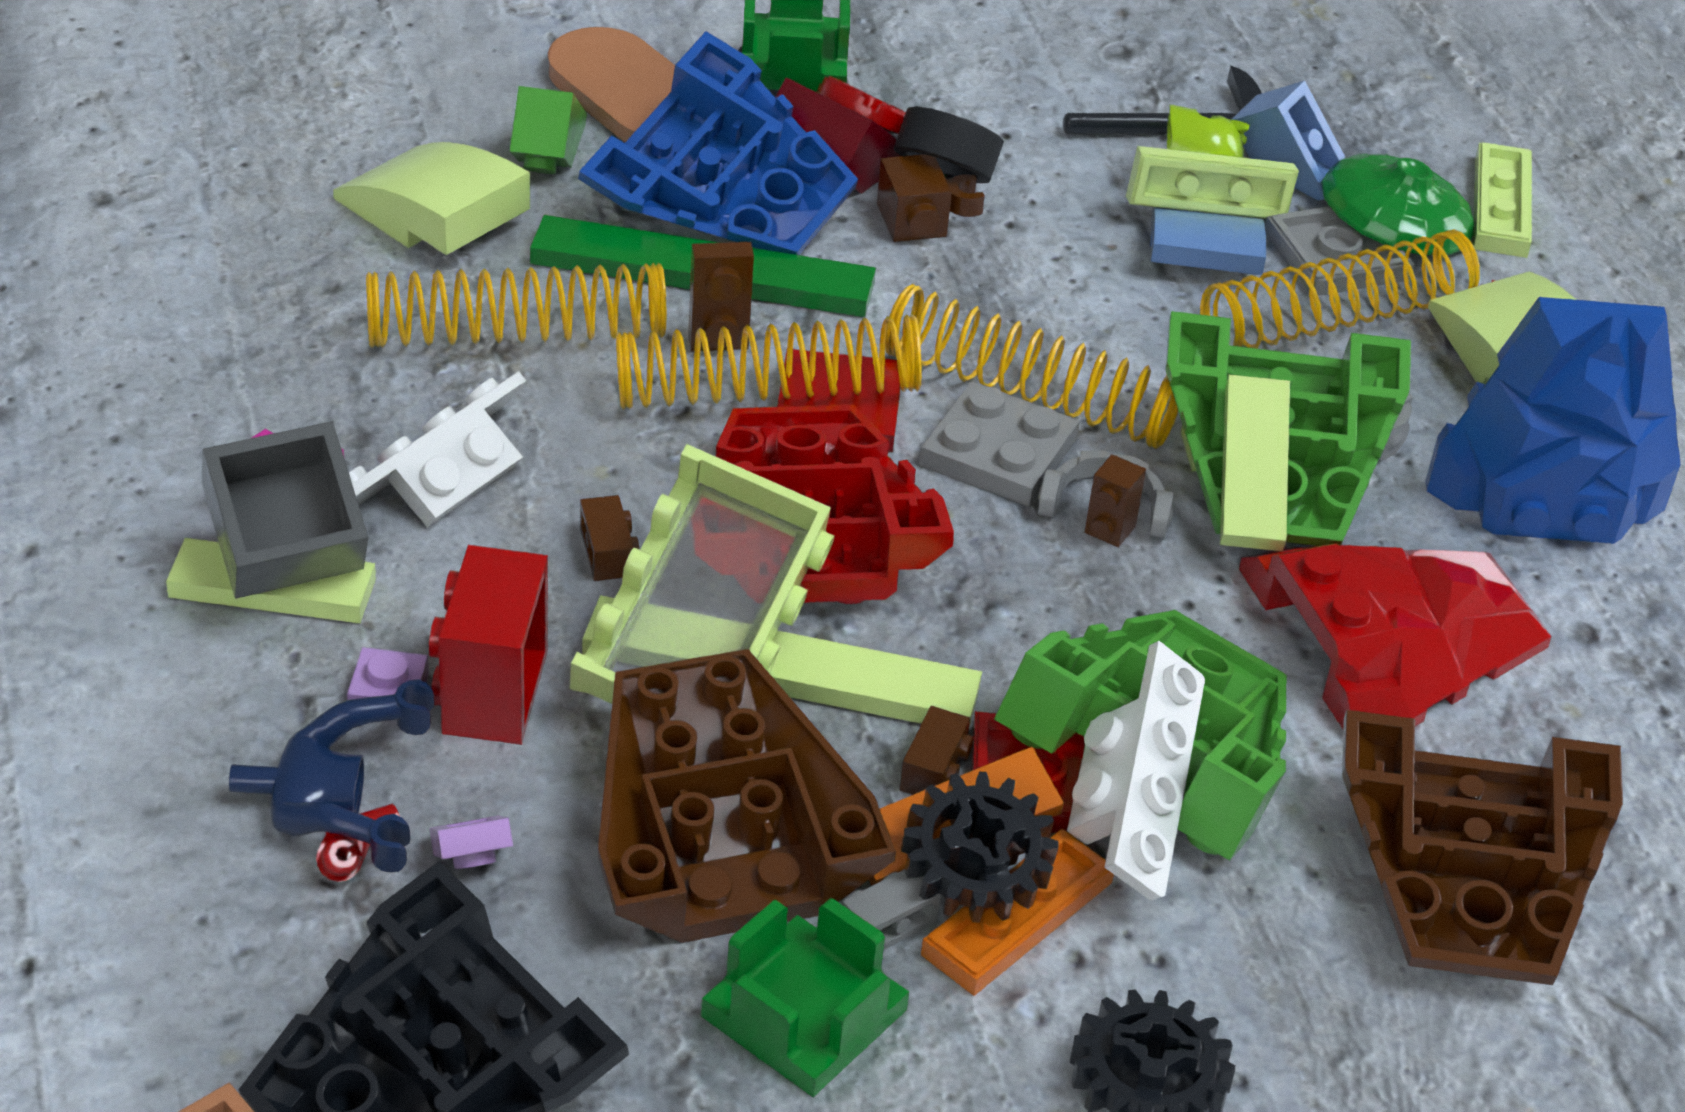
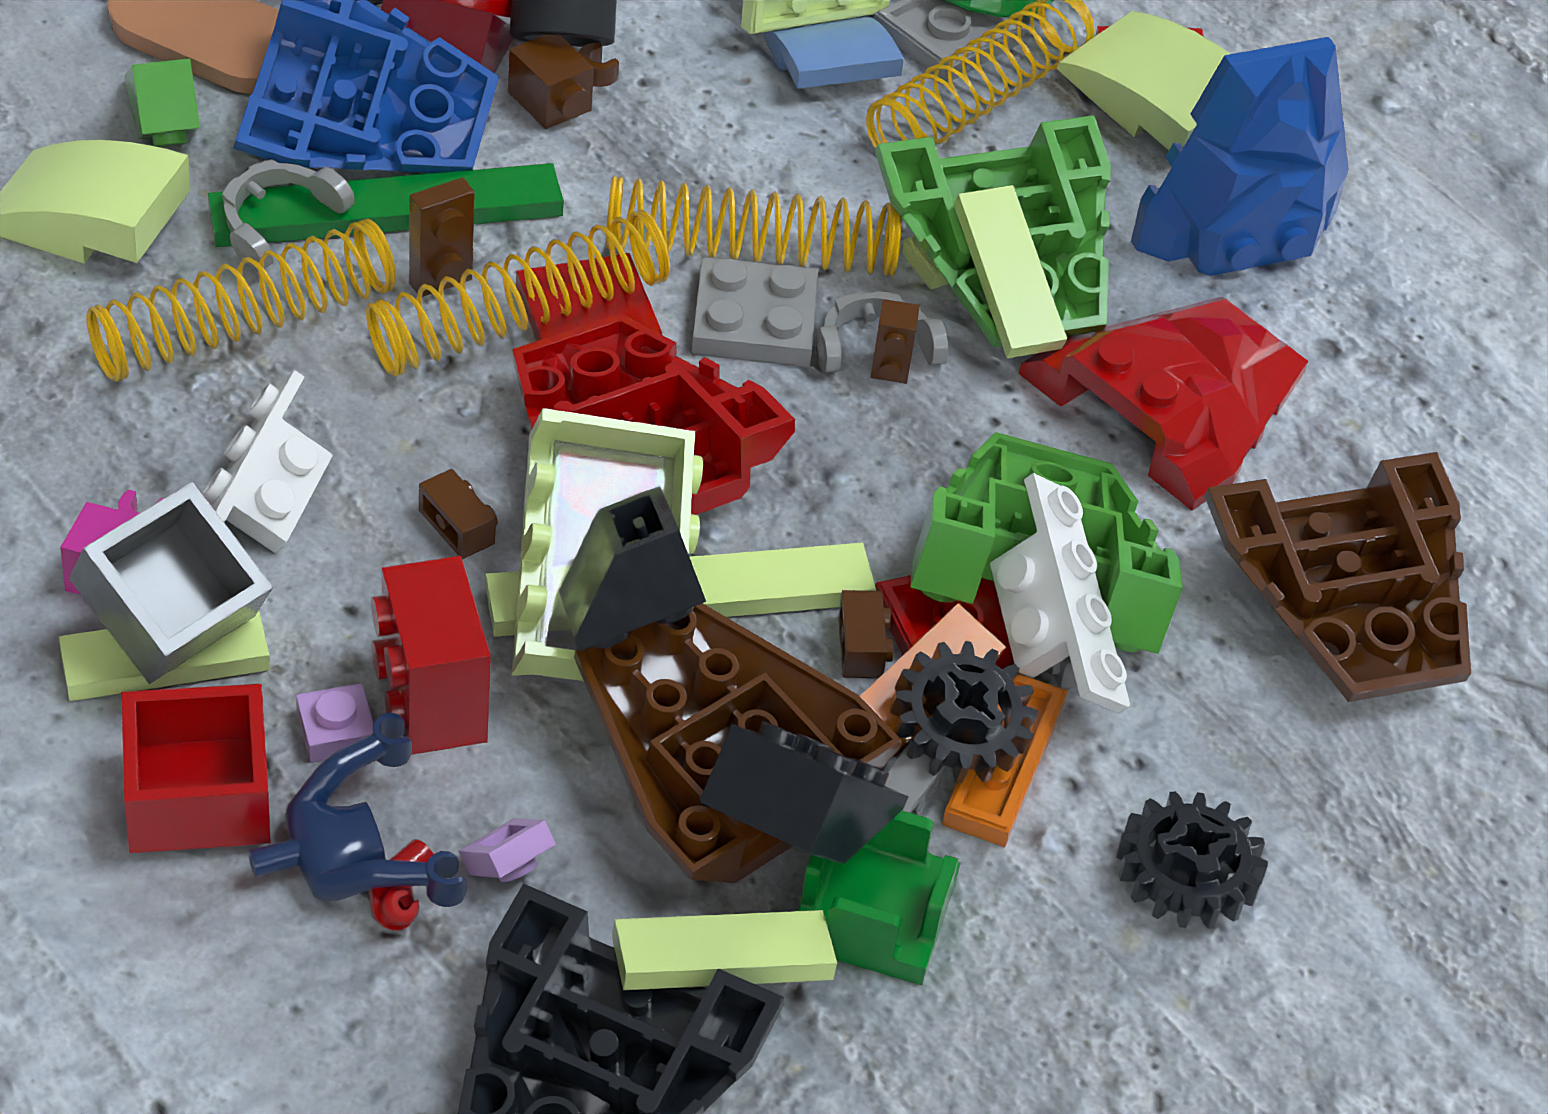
camera: 25 degrees left, 5 degrees up
none -> red piece [121,684,271,853]
none -> light grey piece [222,159,355,272]
none -> black slope [559,485,706,651]
none -> yellowish green tile [612,910,837,990]
none -> black slope [699,721,909,864]

